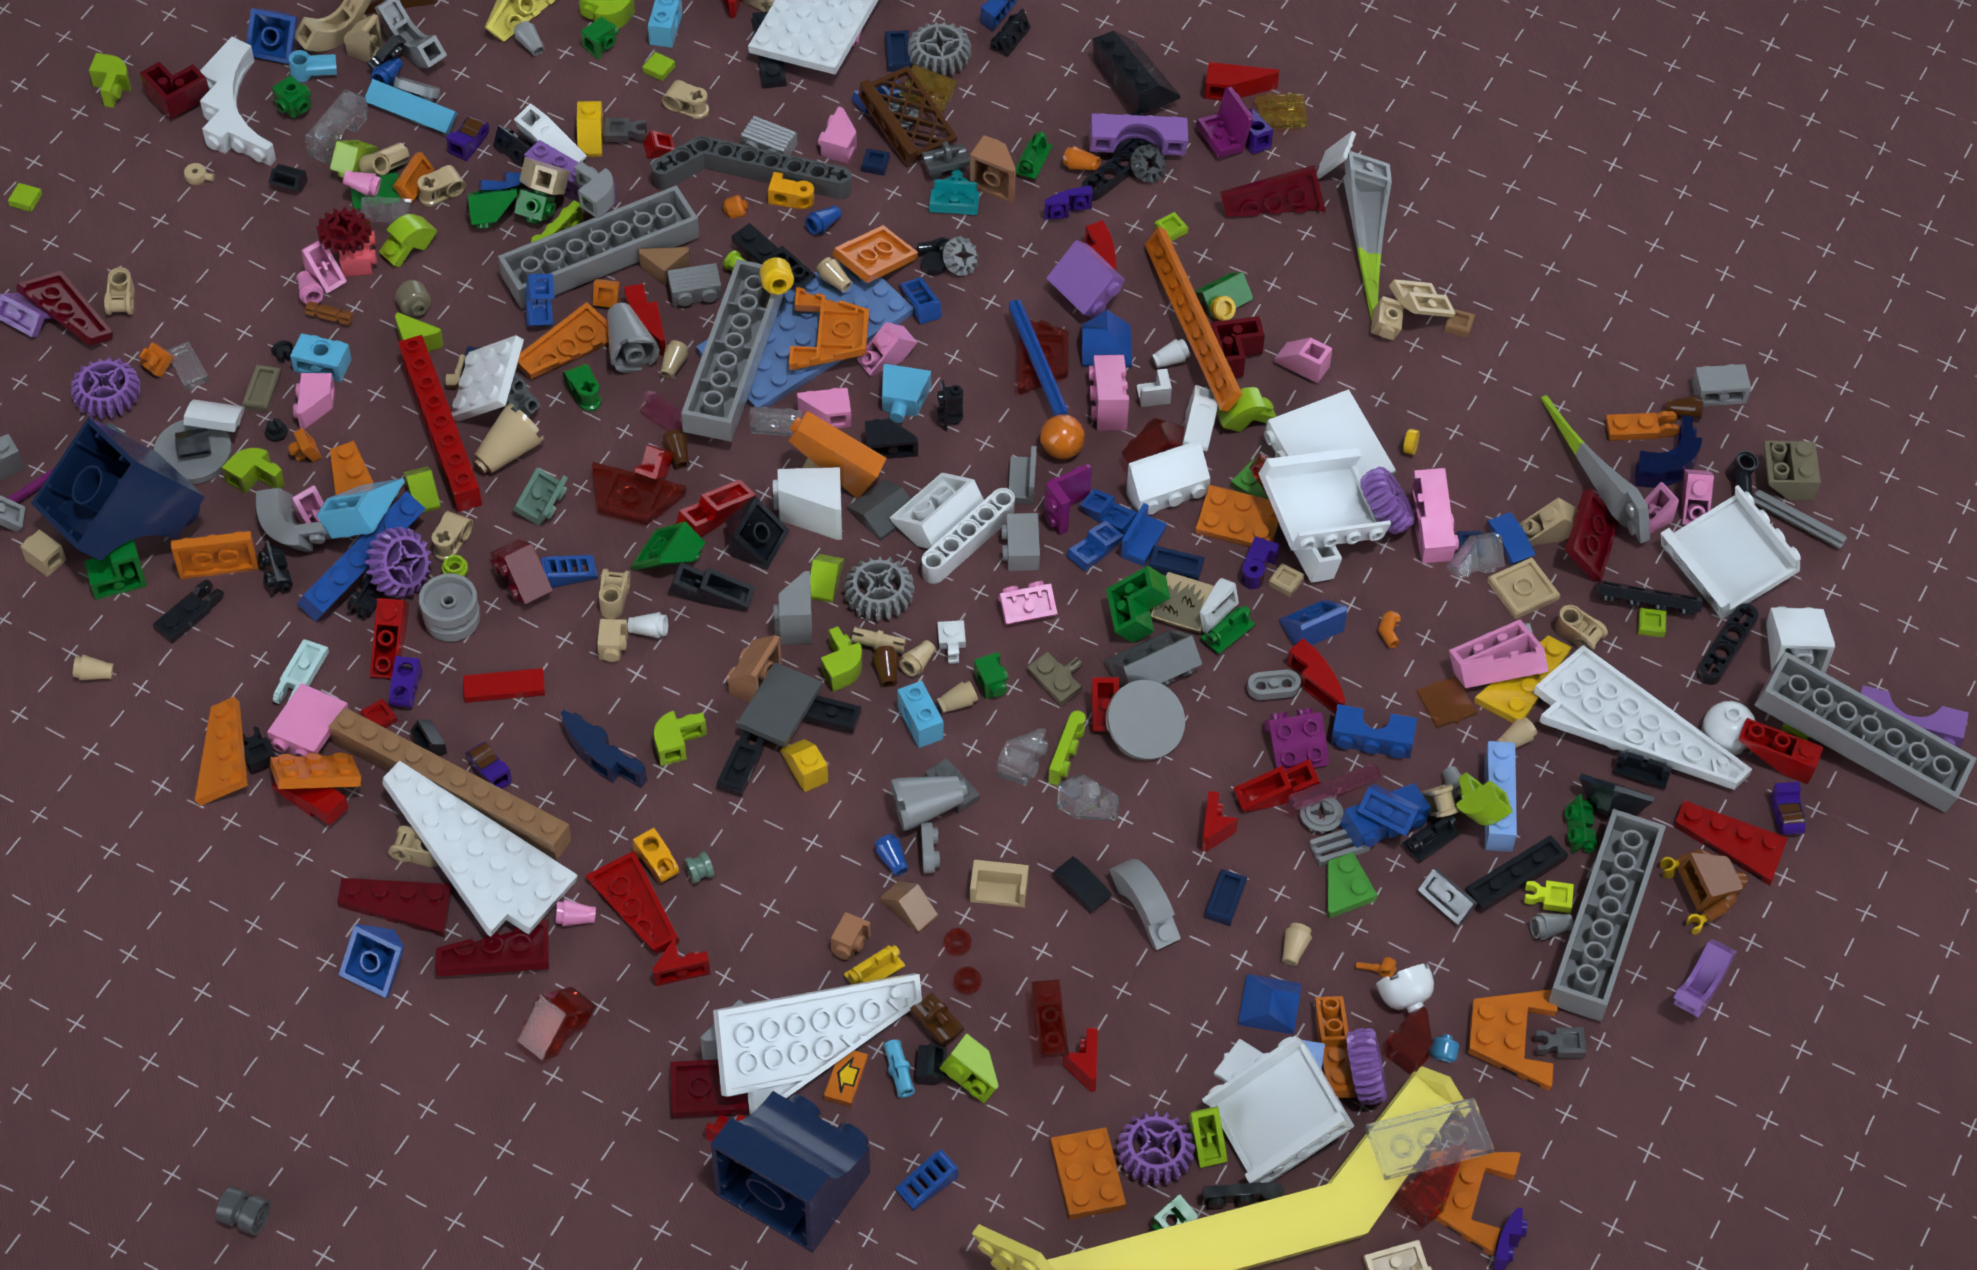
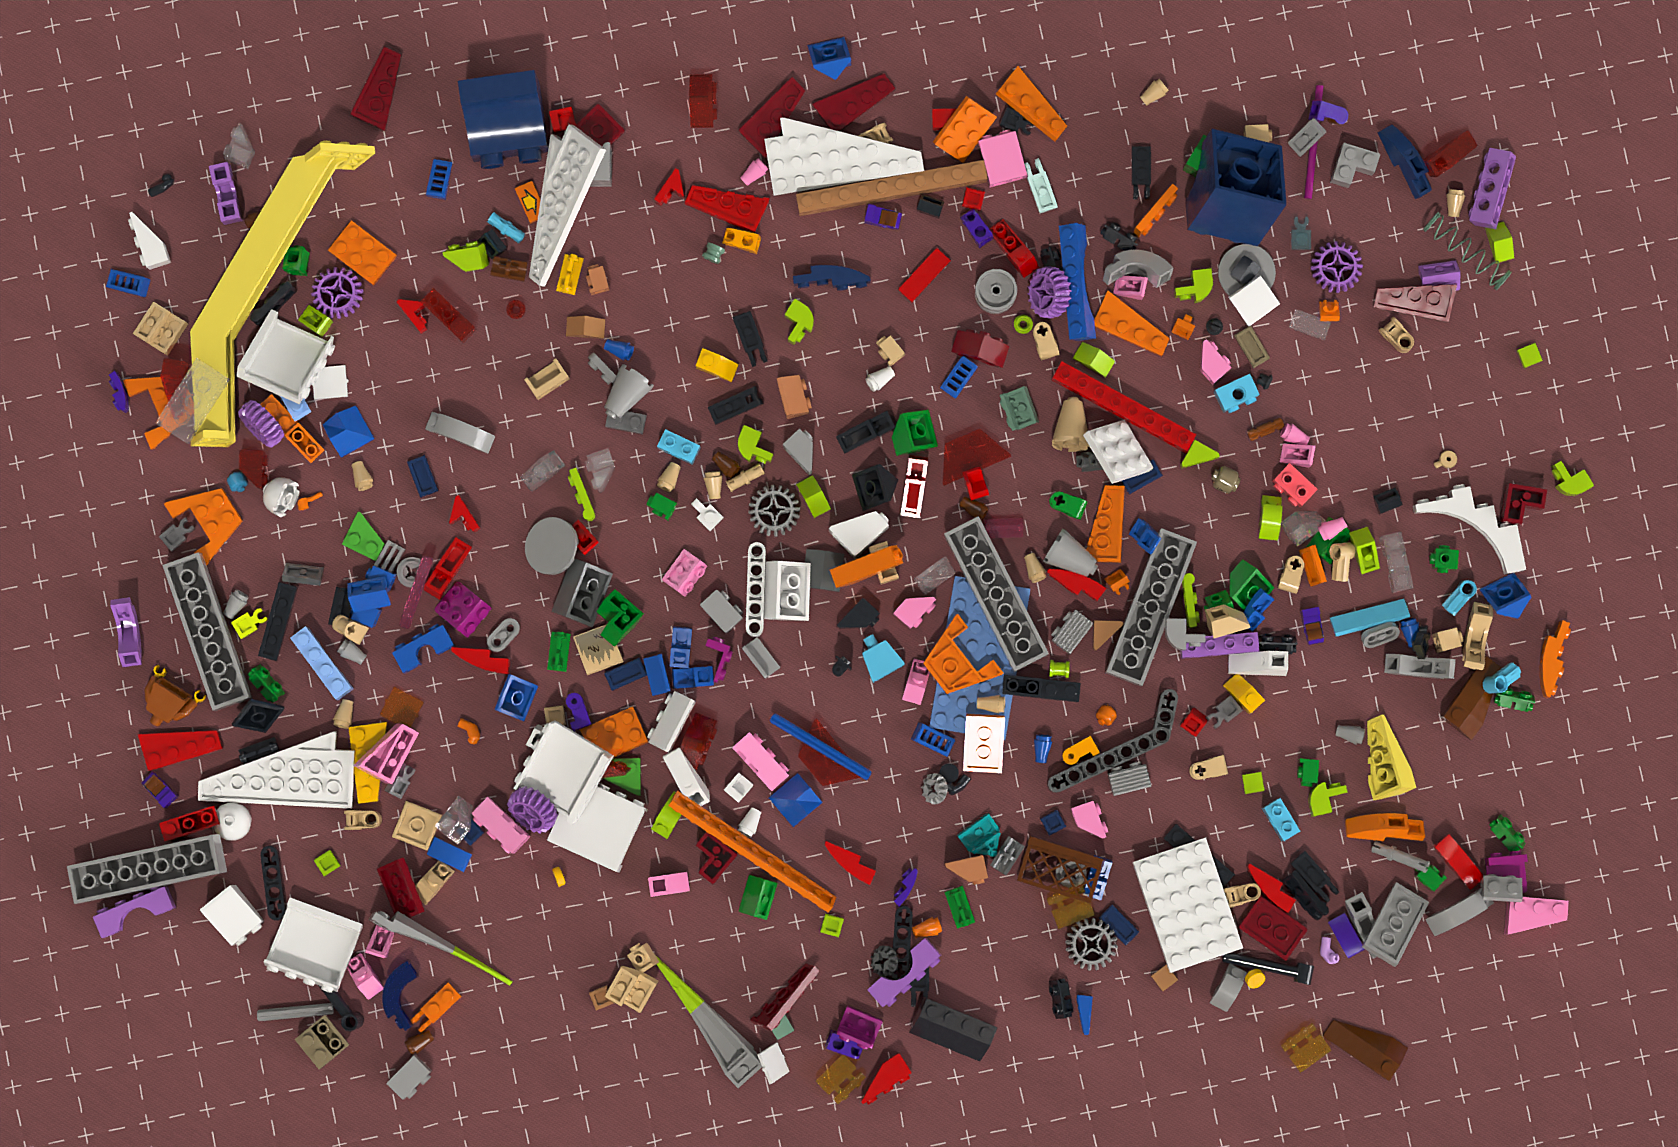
camera: 140 degrees right, 30 degrees up
medium azure slope [316,478,405,539] -> none
dark red gear [317,207,372,255] -> none
tan hand [446,354,466,389] -> none
tan piece [599,569,631,619] -> none
dark grey tile [737,662,823,747] -> none
yellow head [759,258,794,295] -> none
clear red plate [944,928,971,955] -> none
dark tan plate [1027,652,1083,707] -> none
orange piece [1040,414,1085,459] -> none
medium lavender brick [1046,240,1126,318] -> none
black slope [1052,856,1112,913] -> none
white slope [1200,578,1239,633] -> none
yellow tile [1210,296,1236,321] -> none
lime brick [1456,772,1513,826] -> none
black plate [1596,580,1703,615] -> none

